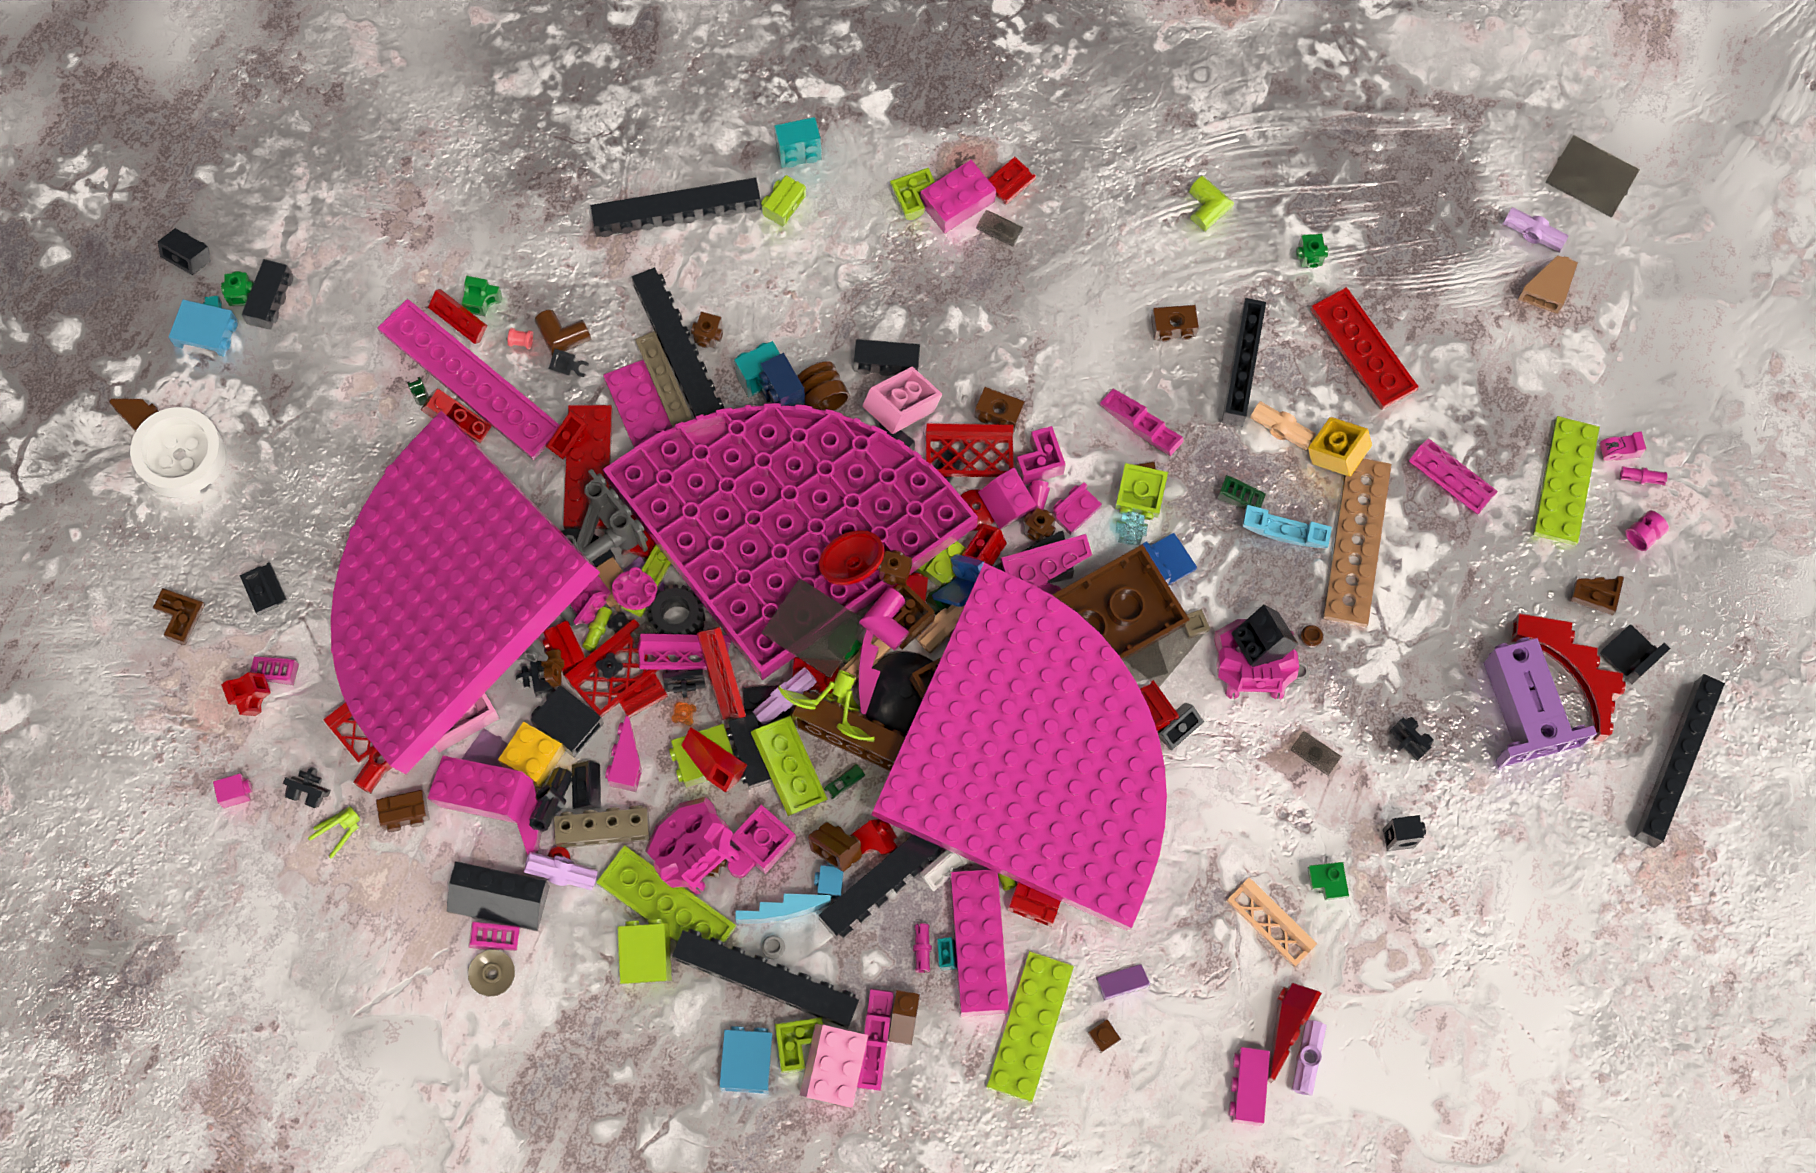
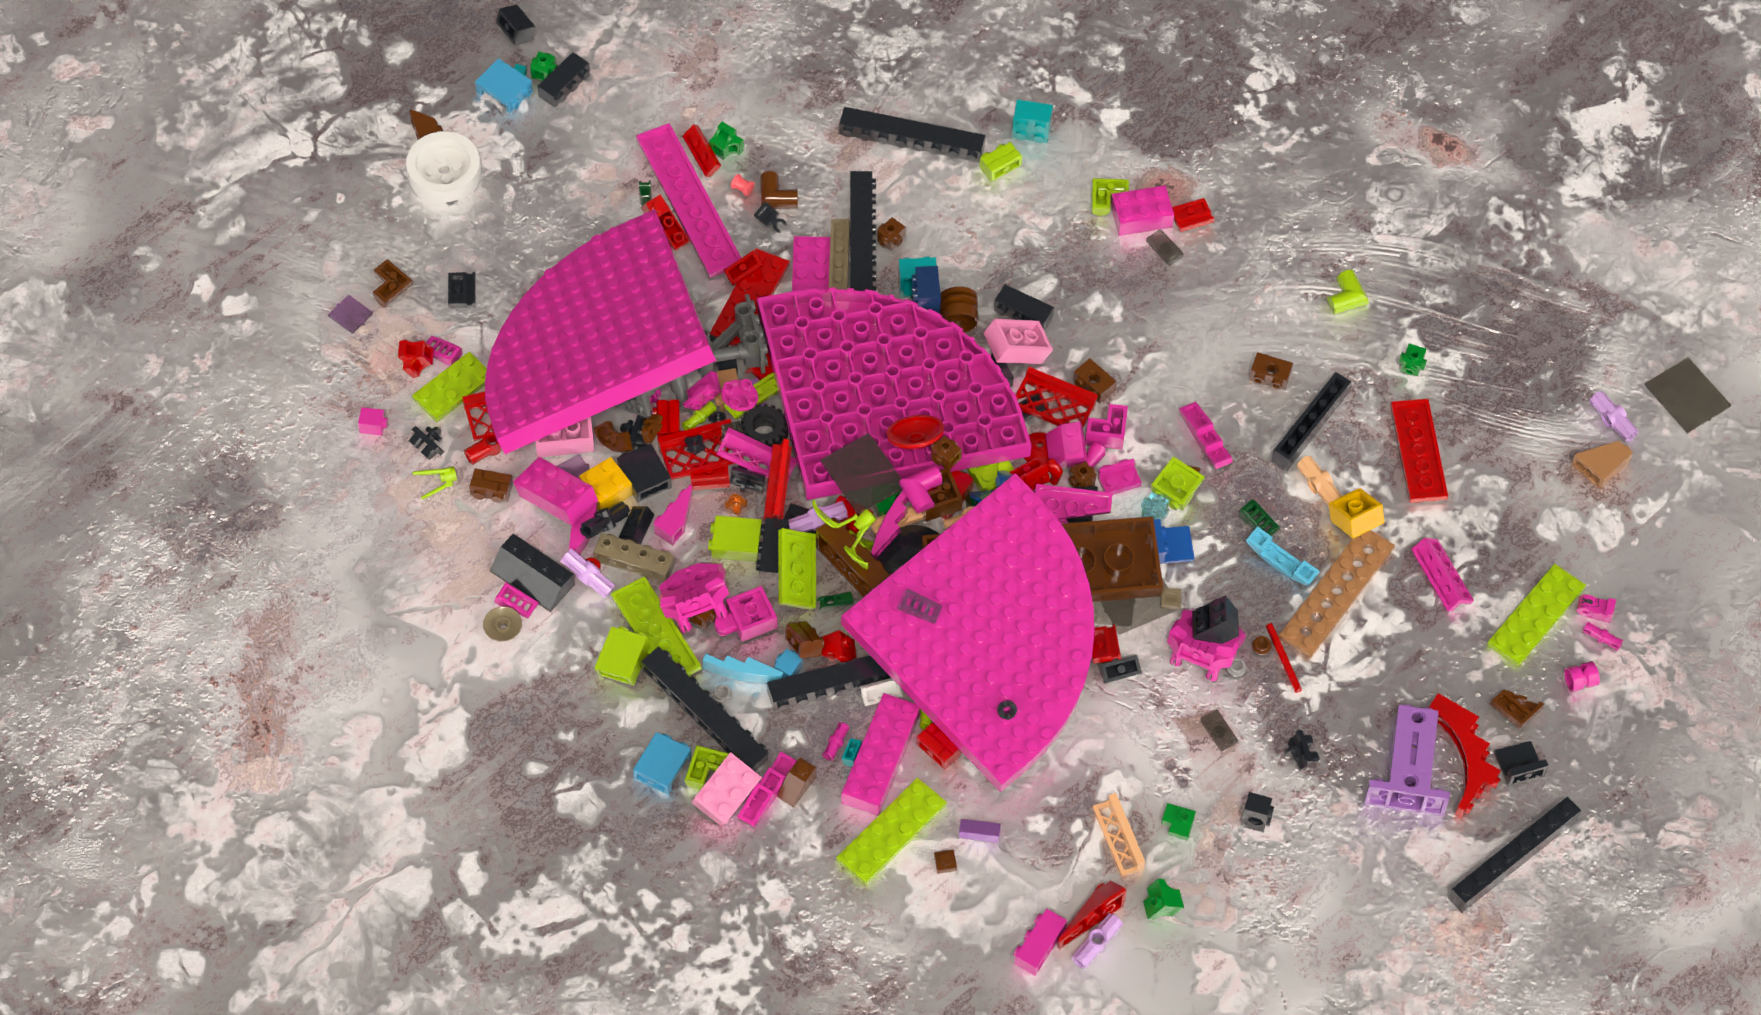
camera: 25 degrees right, 10 degrees down
red slope [681,727,747,793] -> none
none -> clear purple piece [328,295,373,334]
none -> lime plate [412,352,487,422]
none -> reddish brown tile [594,421,633,453]
none -> clear purple slope [897,589,942,624]
none -> black plate [997,700,1017,720]
none -> red arm [1046,459,1063,485]
none -> green brick [1143,879,1184,920]
none -> red bar [1265,623,1302,693]

